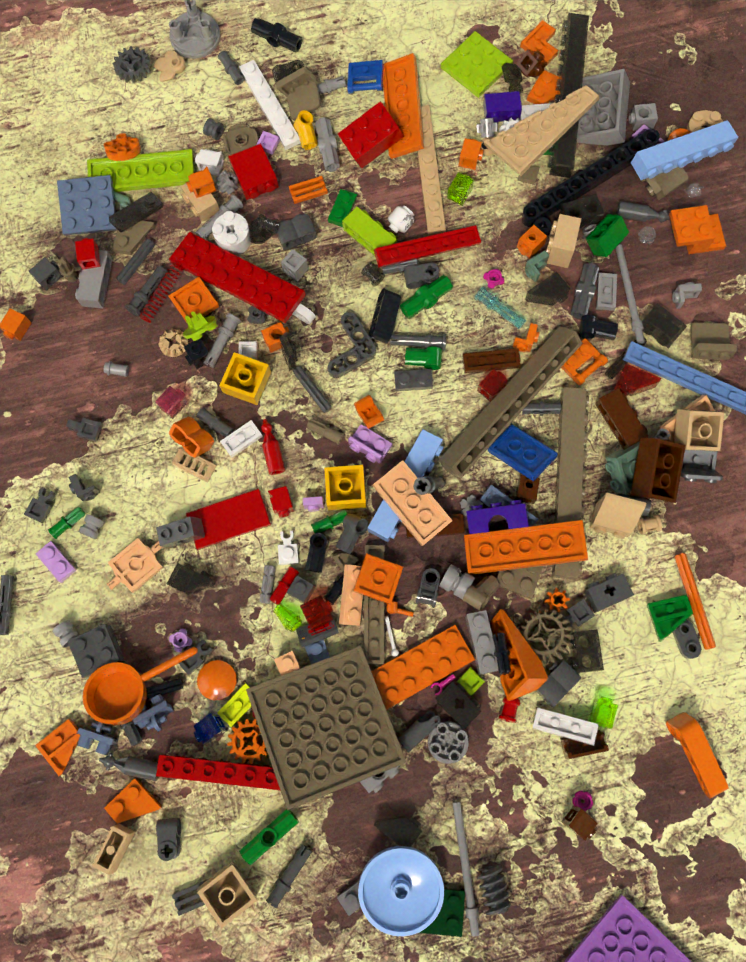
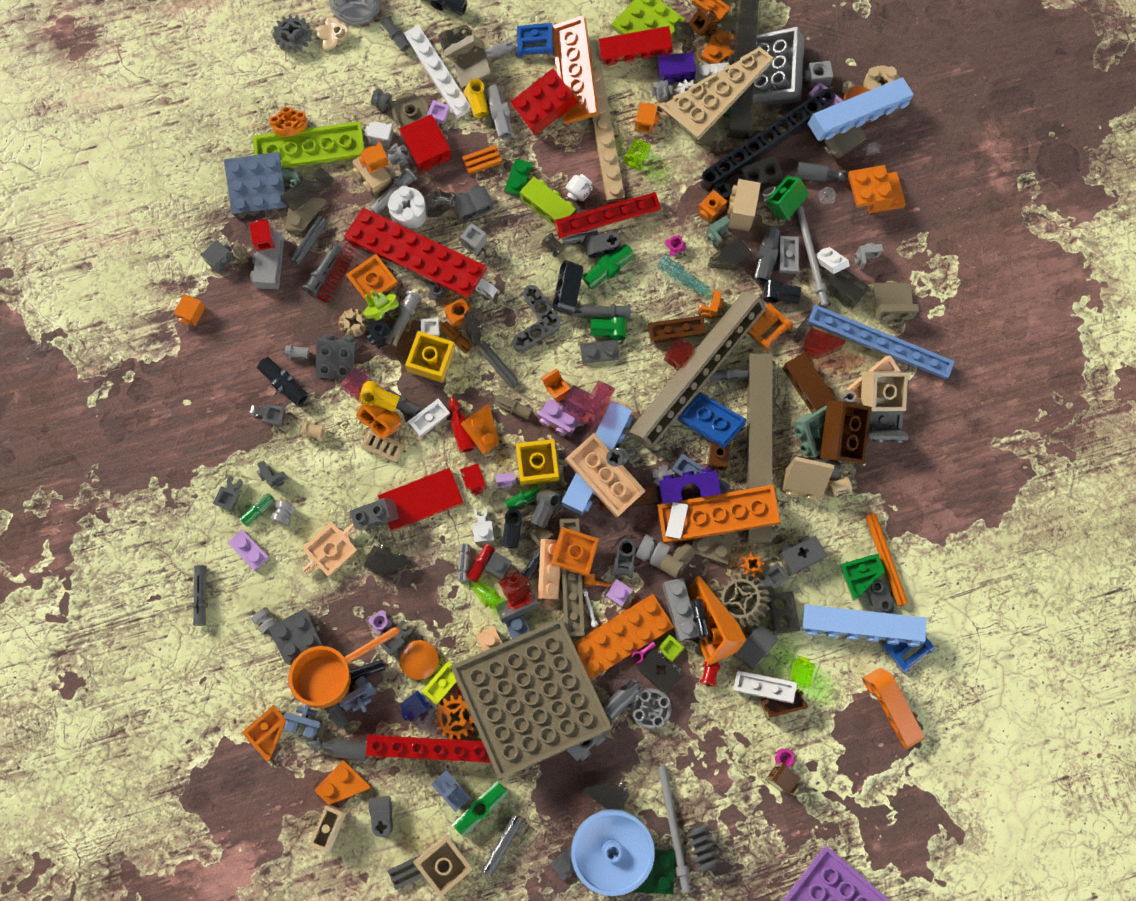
camera: 10 degrees left, 0 degrees up
none -> black piece [256,357,309,407]
none -> tan bush [302,421,325,441]
none -> dark grey bracket [316,333,359,381]
none -> yellow piece [359,381,400,412]
none -> sand blue hips [431,770,471,812]
none -> reddish brown axle [440,321,473,354]
none -> orange wing [461,404,499,454]
none -> clear pink brick [561,380,616,428]
none -> red brick [599,26,673,66]
none -> lavender plate [606,579,633,607]
none -> white sticker [665,502,688,539]
none -> light blue brick [802,605,926,647]
none -> white plate [815,247,850,274]
none -> blue plate [881,637,935,674]

